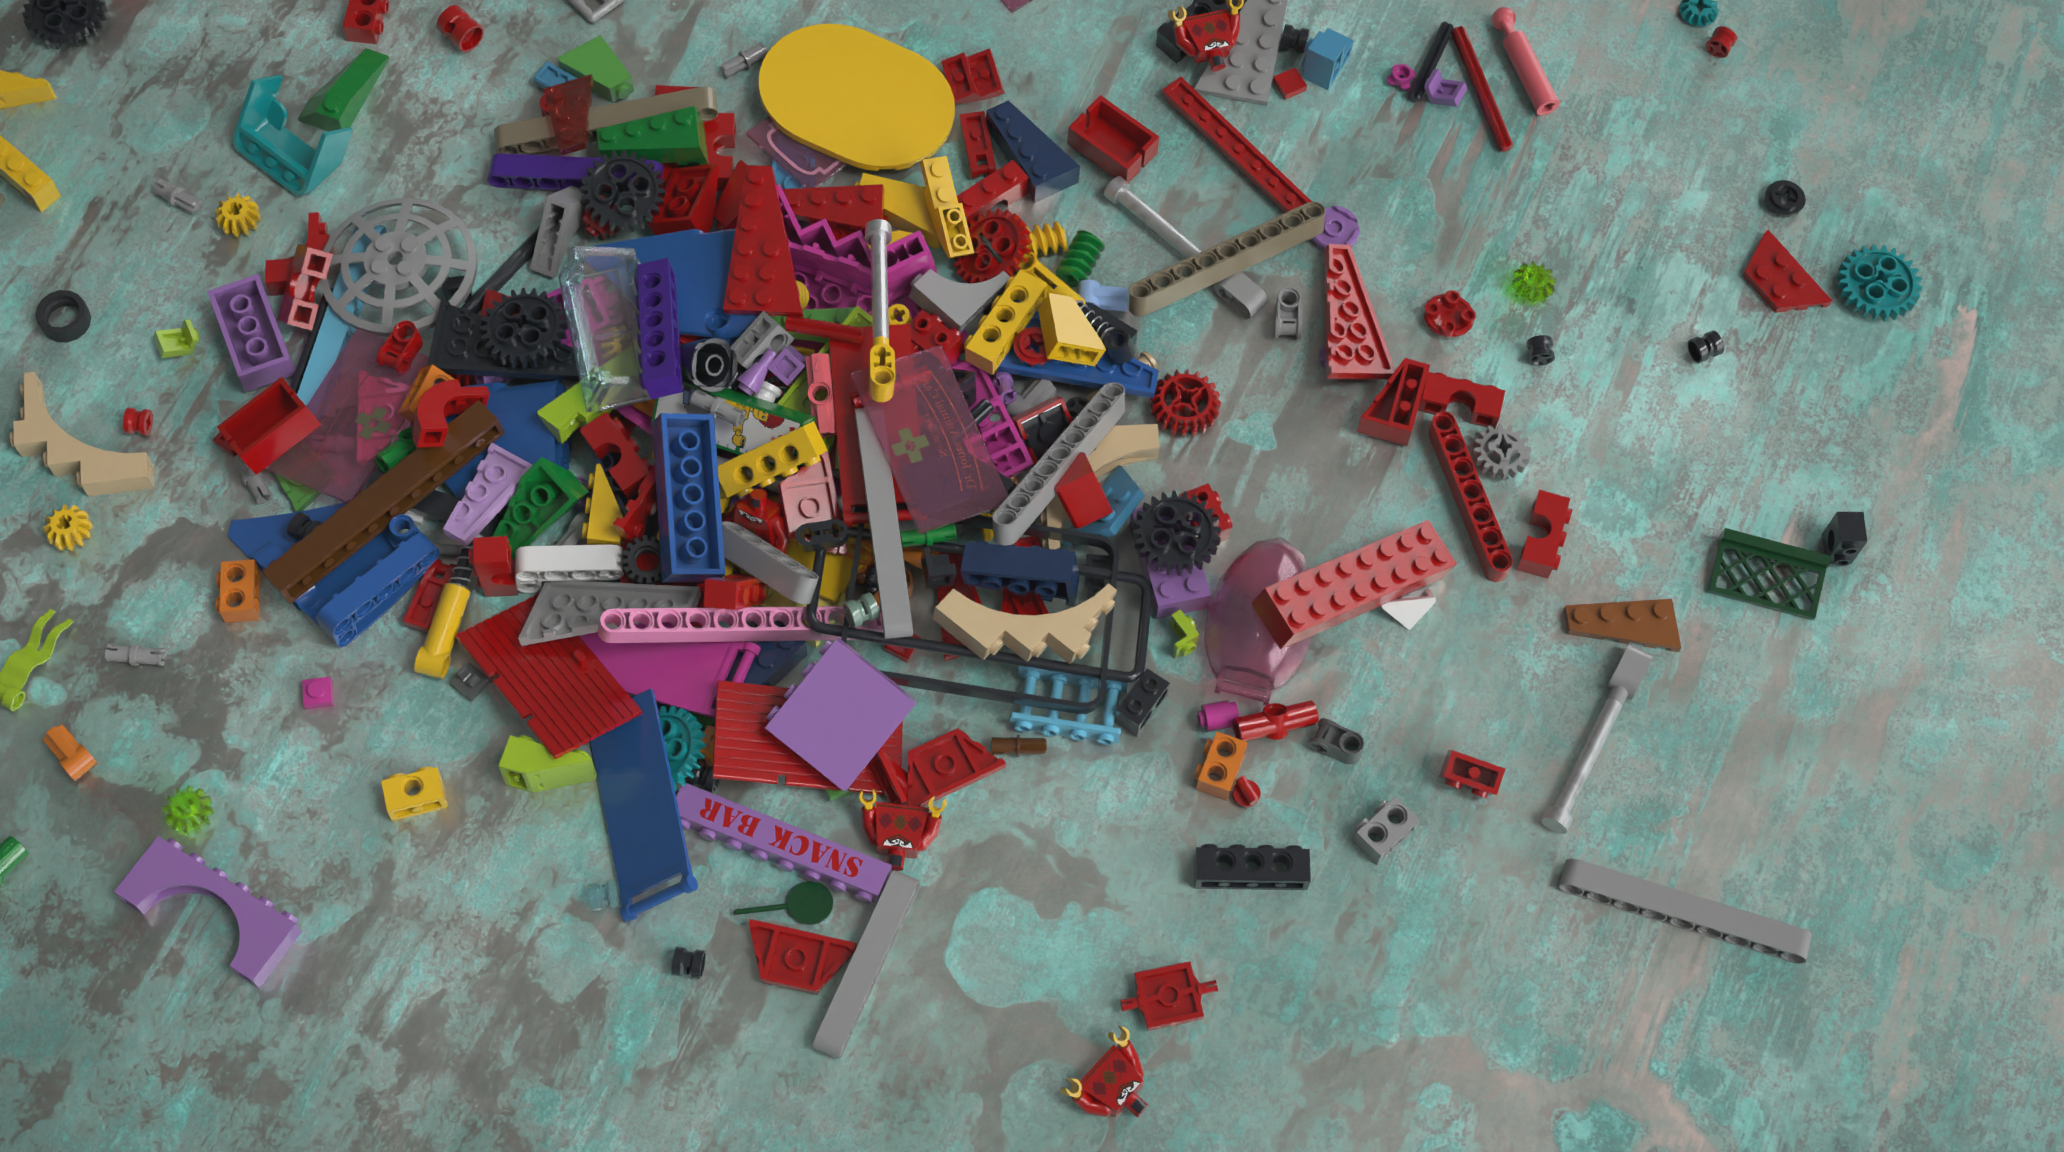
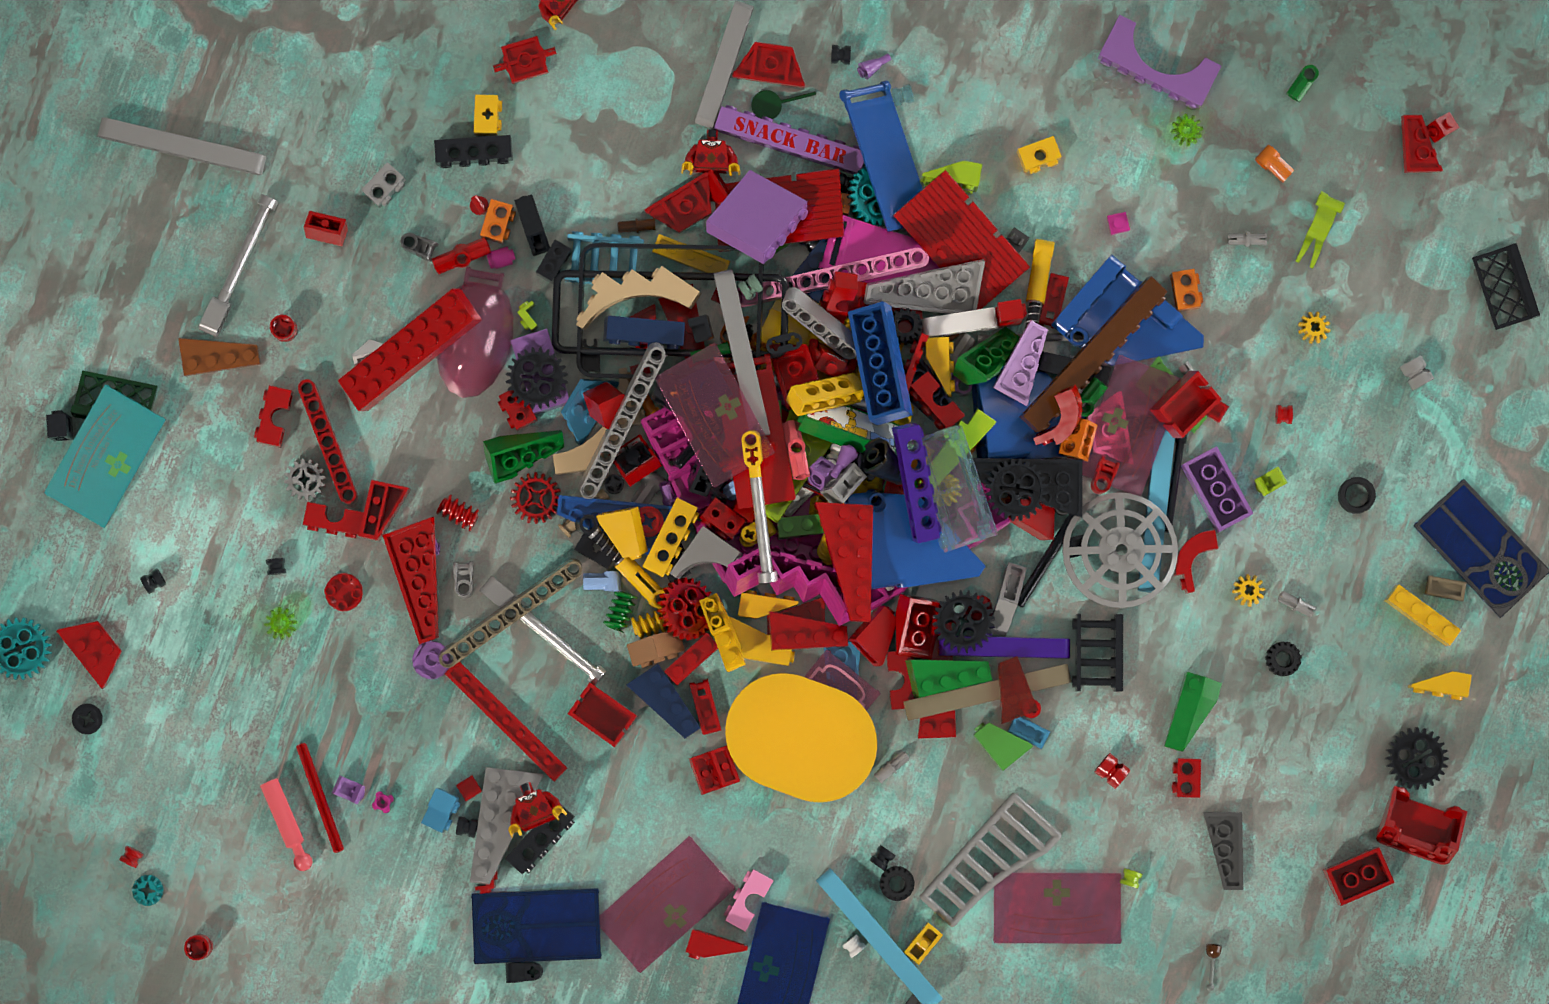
camera: 175 degrees right, 20 degrees up
tan arch [10,372,154,496] -> none
teal windscreen [232,75,353,196] -> none
red arch [277,244,333,330] -> none
black wheel [287,512,322,540] -> none
light grey pin [690,389,746,427] -> none
red axle [784,315,864,343] -> none
black axle [1408,22,1454,103] -> none
none -> teal piece [44,384,166,528]
none -> red wheel [270,314,298,342]
none -> red piece [436,494,479,532]
none -> yellow brick [474,94,502,136]
none -> green wedge [483,430,564,484]
none -> black slope [514,194,550,256]
none -> medium nougat brick [627,631,685,668]
none -> yellow plate [652,234,730,273]
none -> medium lavender cone [857,53,891,80]
none -> black fence [1072,614,1123,692]
none -> black tyre [1265,641,1302,677]

